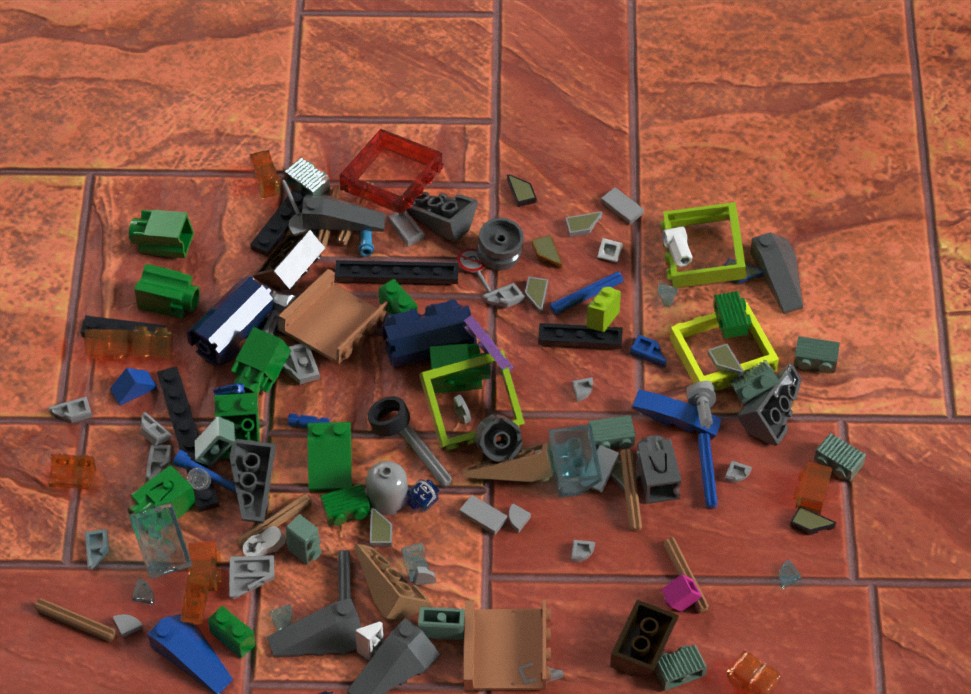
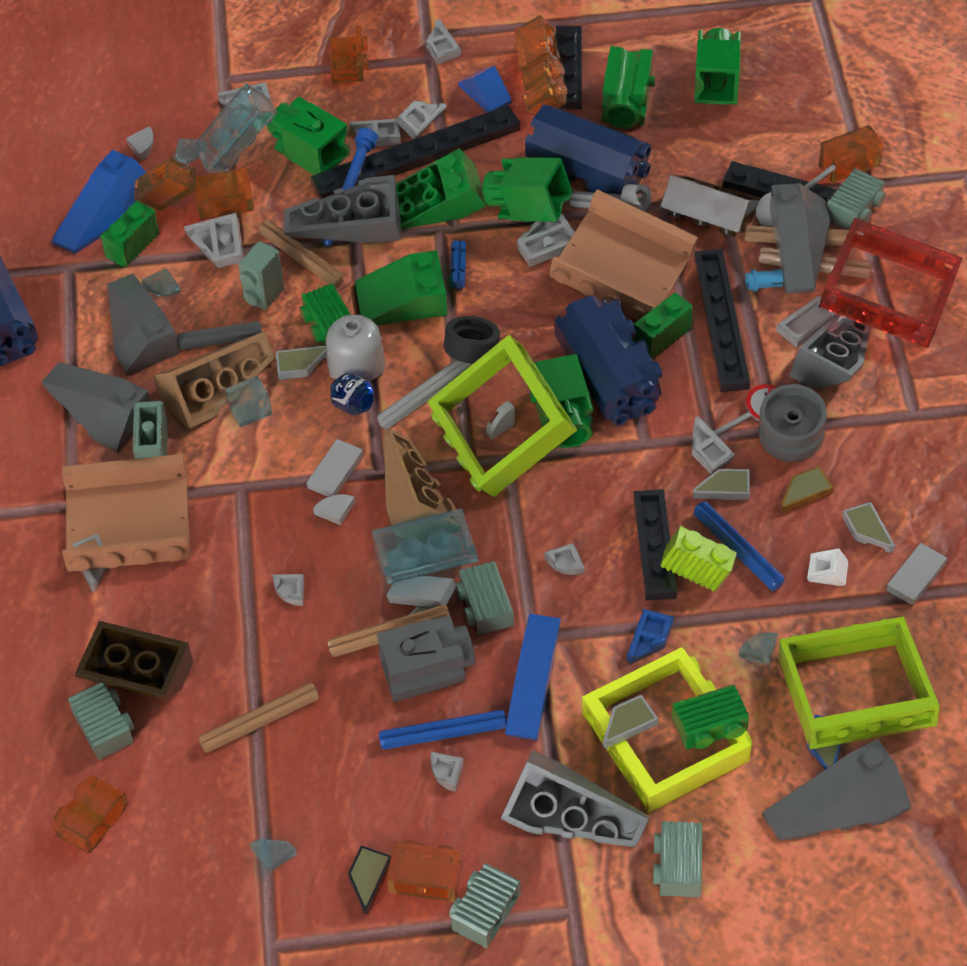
camera: 85 degrees right, 0 degrees up
medium nougat axle [34,598,116,642] -> none
clear wheel [187,467,211,491] -> none
sand green brick [195,417,235,467] -> none
blue axle [213,383,245,395] -> none
white piece [243,526,286,556] -> none
white slope [355,622,384,661] -> none
light grey tile [413,566,436,585] -> none
medium lavender wing [464,315,514,371] -> none
dark grey brick [474,414,522,461] -> none
tile [507,174,537,207] -> none
dark pink brick [661,574,702,612] -> none
white piece [662,226,693,267] -> none
light grey piece [686,380,716,429] -> none
sand green brick [730,360,780,404] -> none

